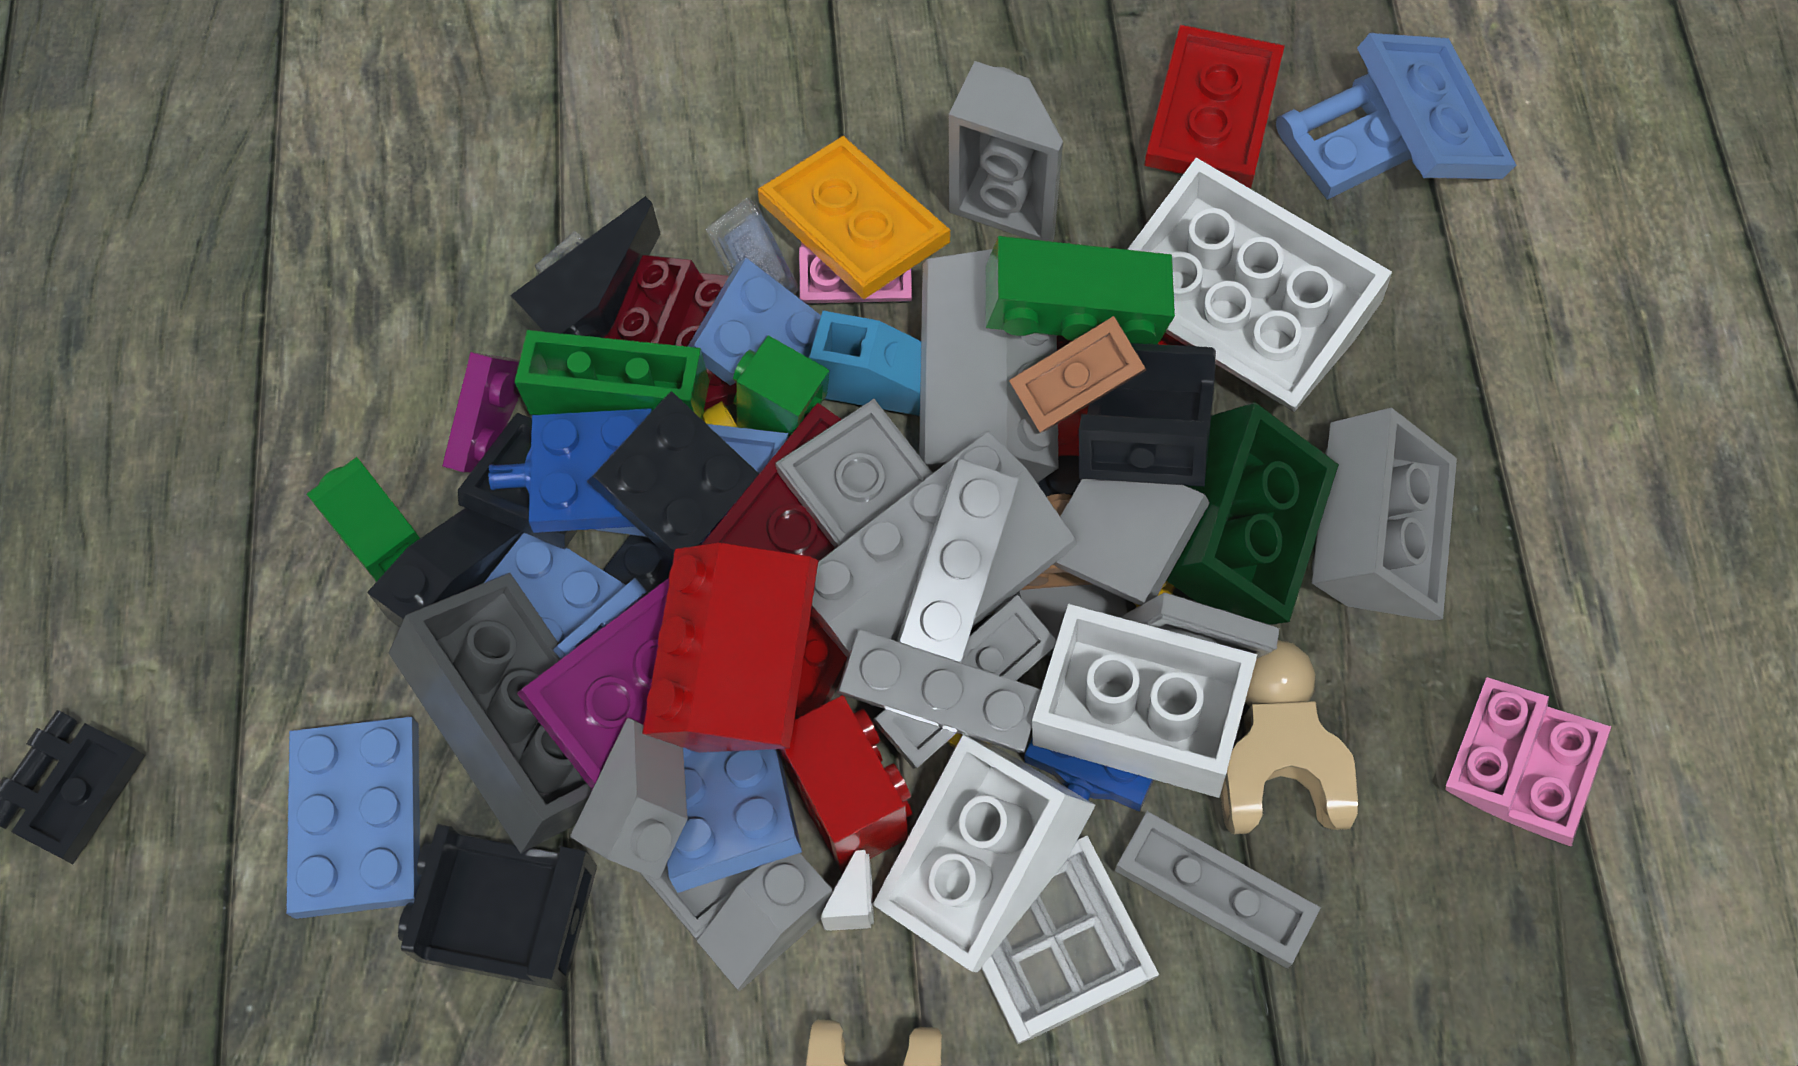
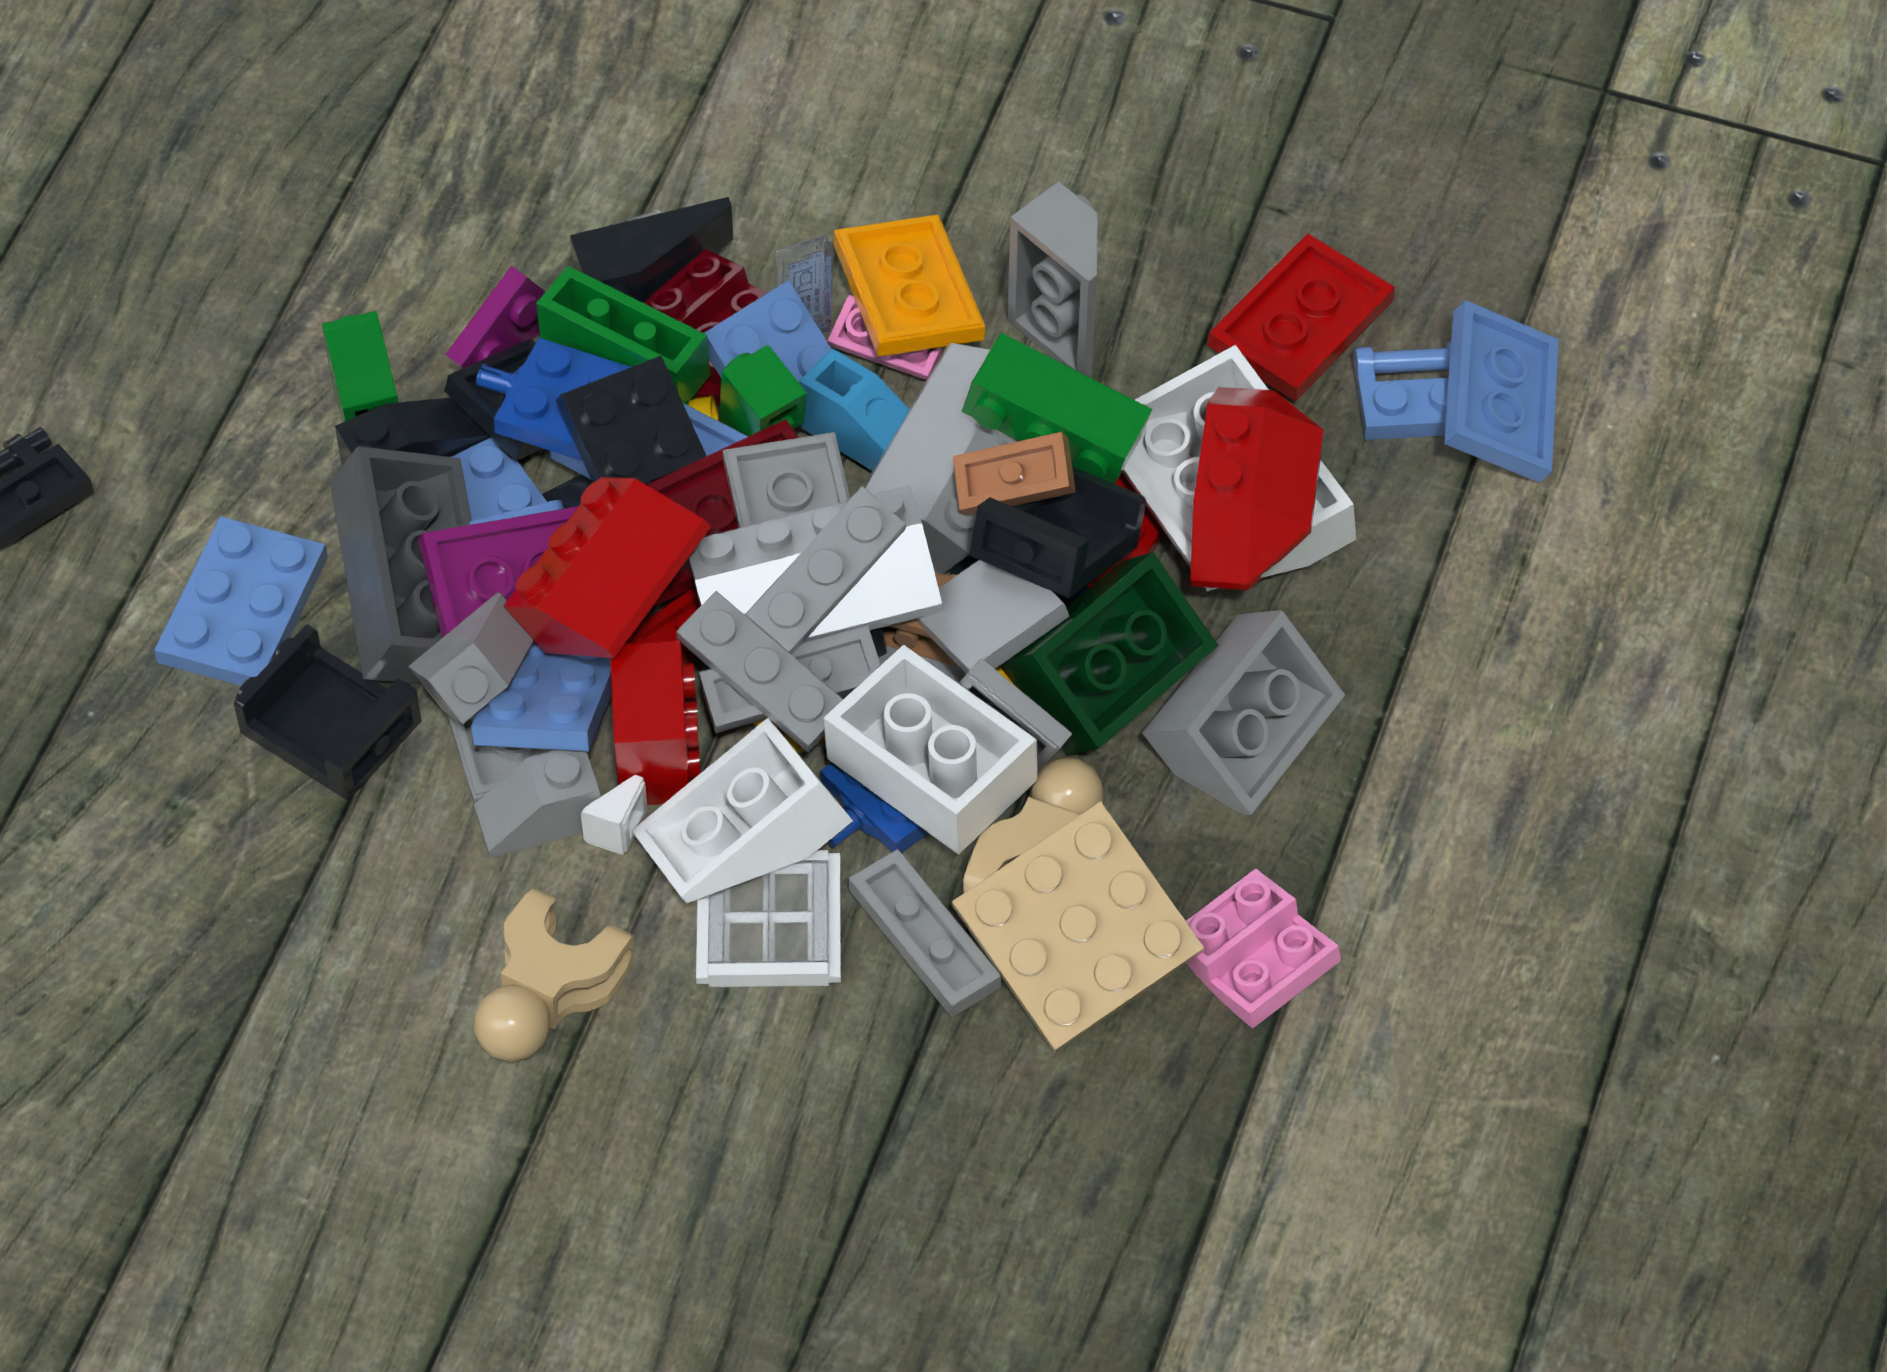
camera: 20 degrees right, 10 degrees down
none -> tan plate [952,801,1204,1053]
none -> red wedge [1190,387,1324,590]

